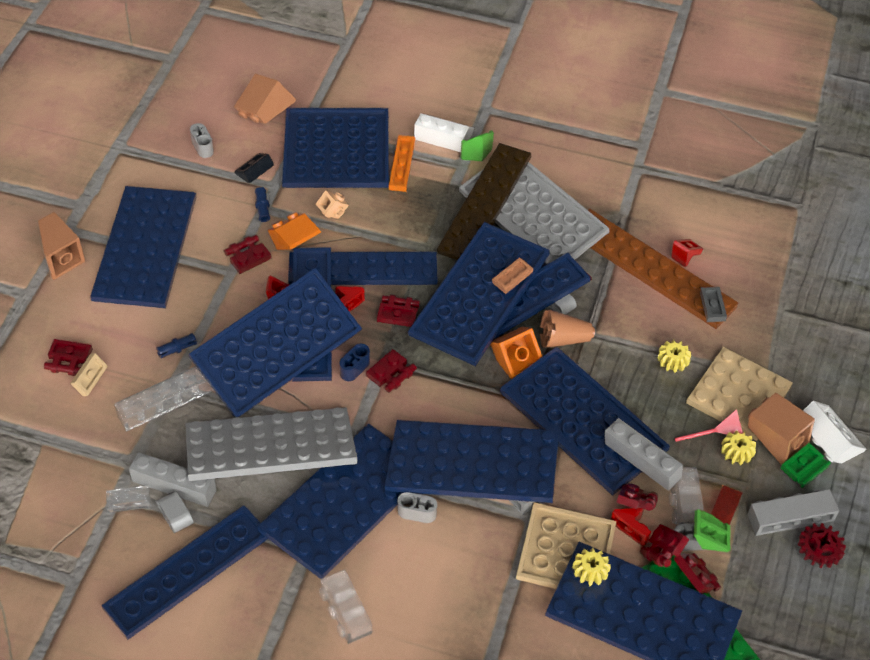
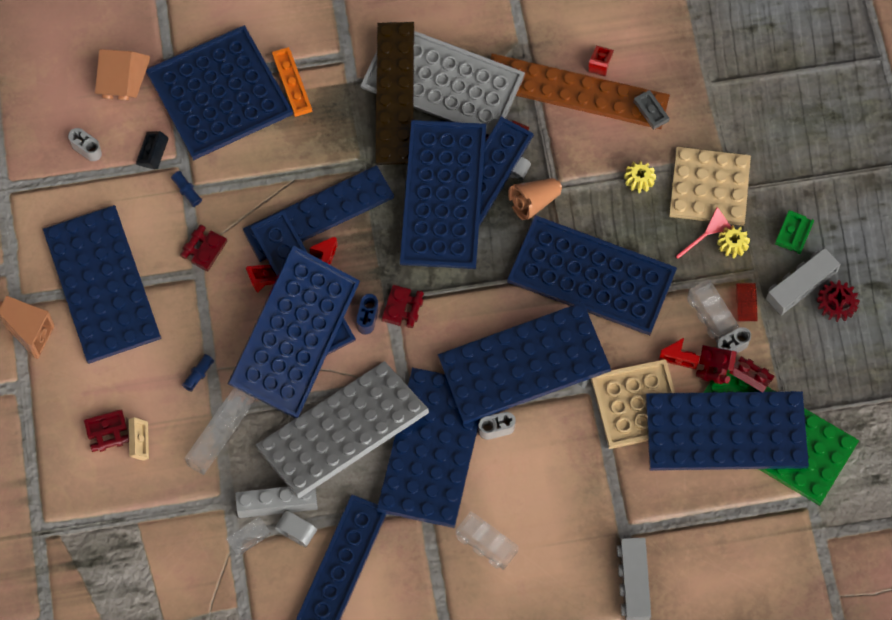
camera: 25 degrees left, 15 degrees up
orange slope [267,212,321,250] -> none
light nougat brick [316,190,349,219] -> none
dark red plate [377,294,420,327] -> none
white slope [414,113,474,152] -> none
bright green slope [460,130,494,161] -> none
orange slope [491,327,542,379] -> none
nougat plate [492,257,533,294] -> none
light yellow gear [573,548,611,586] -> none
light grey brick [605,418,683,491] -> none
dark red plate [616,483,658,511] -> none
bright green slope [694,509,730,552] -> none
nougat slope [748,392,815,465] -> none
white slope [803,401,866,463] -> none

